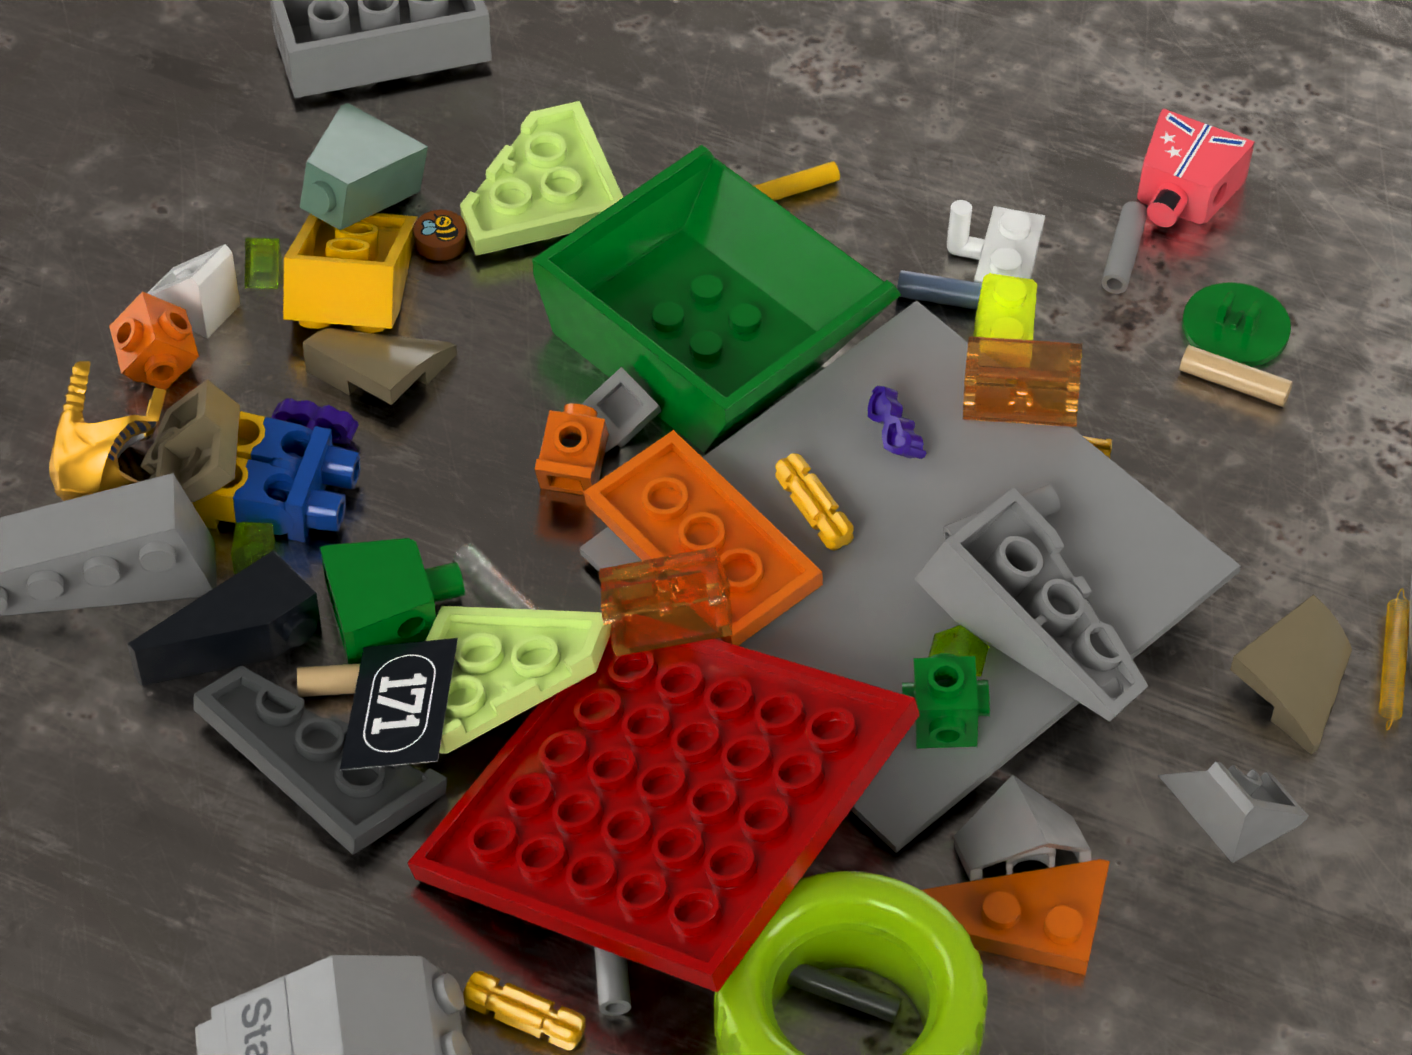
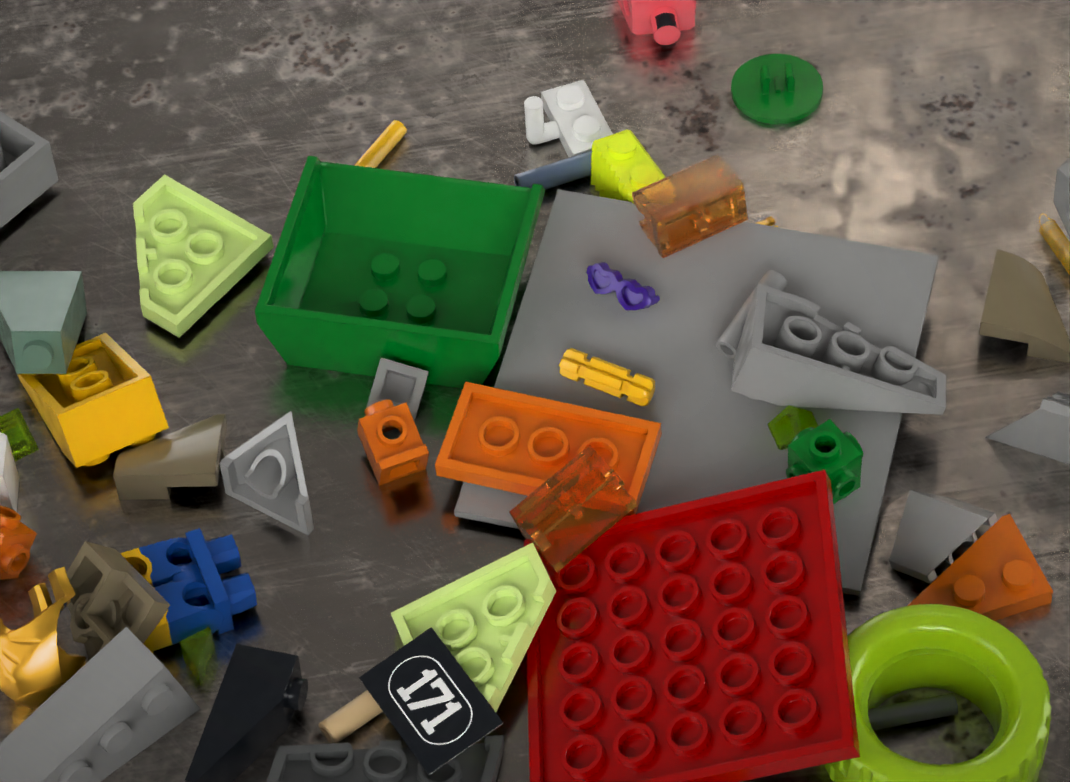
camera: 30 degrees left, 0 degrees up
dark purple piece [271,398,359,444] -> none
green torso [320,538,465,664] -> none
dark orange tile [413,210,467,261] -> none
clear piece [452,543,542,610] -> none
light grey piece [1101,201,1147,294] -> none
tan piece [1179,345,1293,407] -> none
none -> light grey slope [219,411,314,535]

